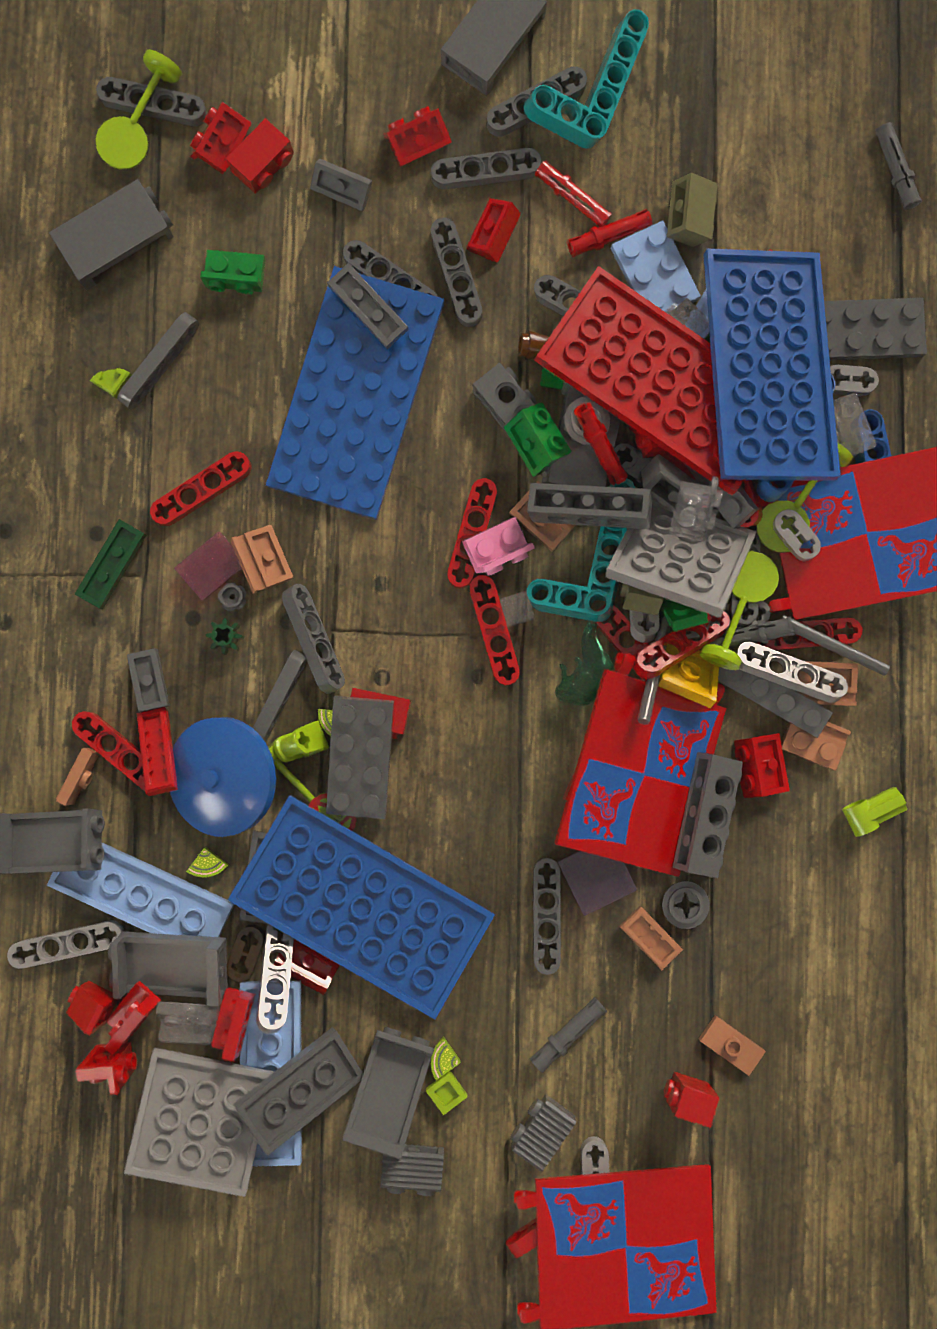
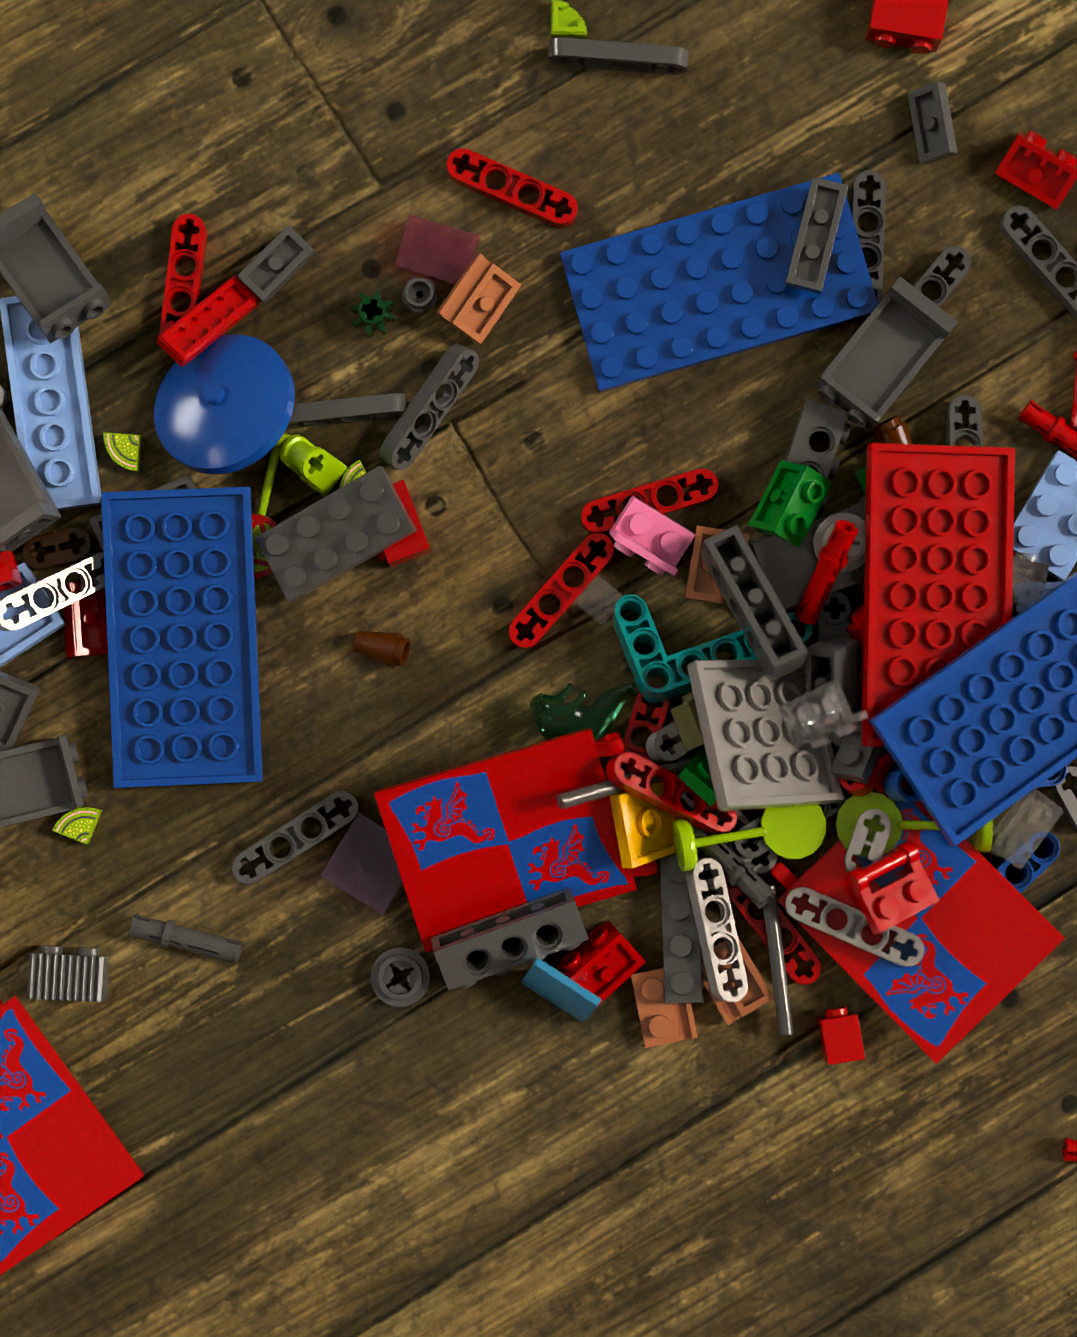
camera: 60 degrees right, 0 degrees up
nougat plate [56,748,100,806] -> none
dark green plate [75,519,147,610] -> none
green bracket [200,250,265,295] -> none
lime plate [426,1071,468,1115] -> none
red slope [466,198,520,263] -> none
light grey beam [580,1136,609,1175] -> none
nougat plate [619,906,683,970] -> none
red brick [664,1072,719,1128] -> none
nougat plate [699,1015,766,1076] -> none
lime piece [842,787,907,837] -> none
none -> reddish brown cone [353,630,410,668]
none -> dark azure slope [520,958,602,1023]
none -> light grey beam [785,887,924,967]
none -> dark grey panel [813,276,958,431]
none -> red brick [817,1006,865,1065]
none -> red plate [846,840,940,935]

